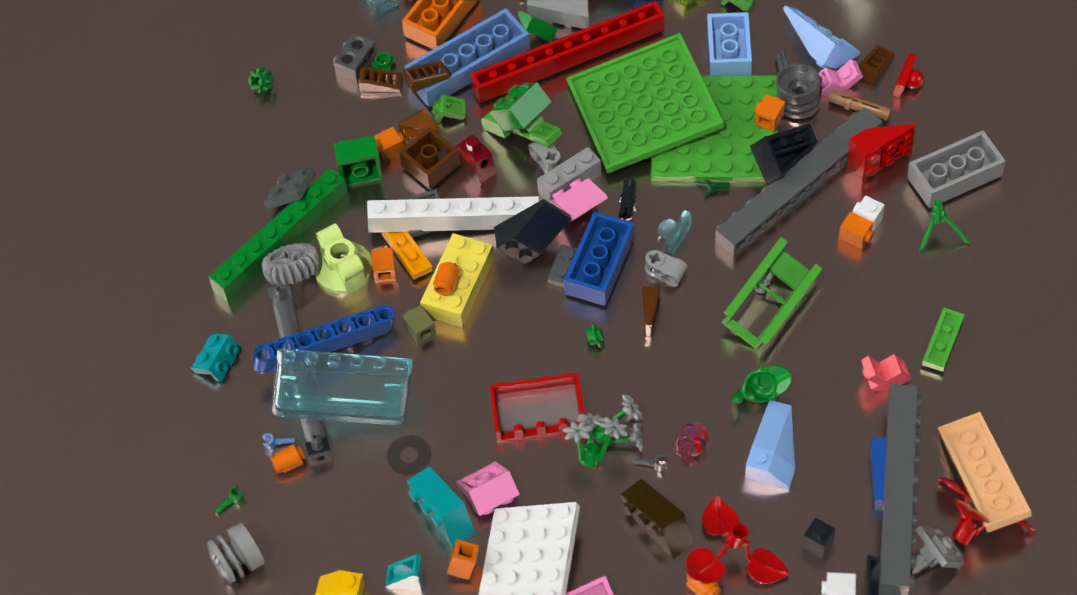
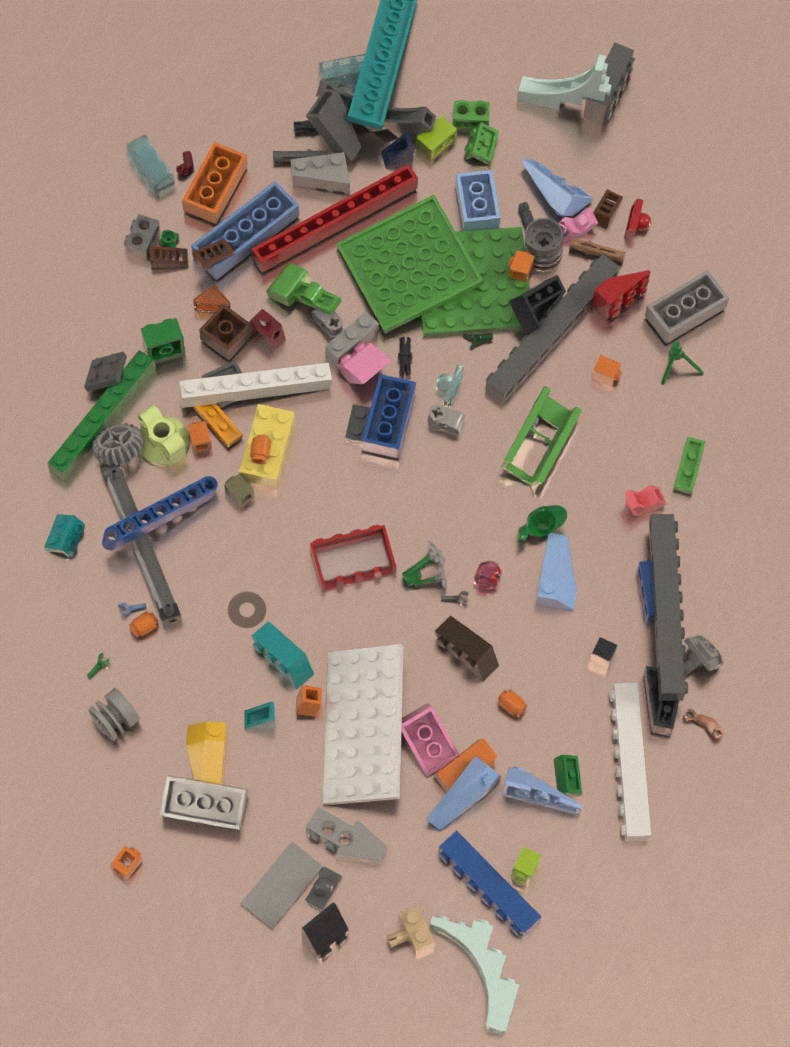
camera: 15 degrees left, 10 degrees up
green gear [248,67,275,93] -> none
clear light blue windscreen [271,348,413,425] -> none
orange brick [375,126,405,163] -> none
bright green bracket [433,94,466,123] -> none
bright pink slope [456,461,520,516] -> none
brick [490,82,551,131] -> none
black slope [494,199,571,264] -> none
green slope [518,11,558,42] -> none
light grey plant [563,413,628,467] -> none
green plate [586,322,604,348] -> none
reddish brown slope [642,286,660,337] -> none
red plant [686,495,789,584] -> none
white brick [853,195,885,232] -> none
light nougat plate [937,412,1032,533] -> none
red plant [937,477,1036,545] -> none

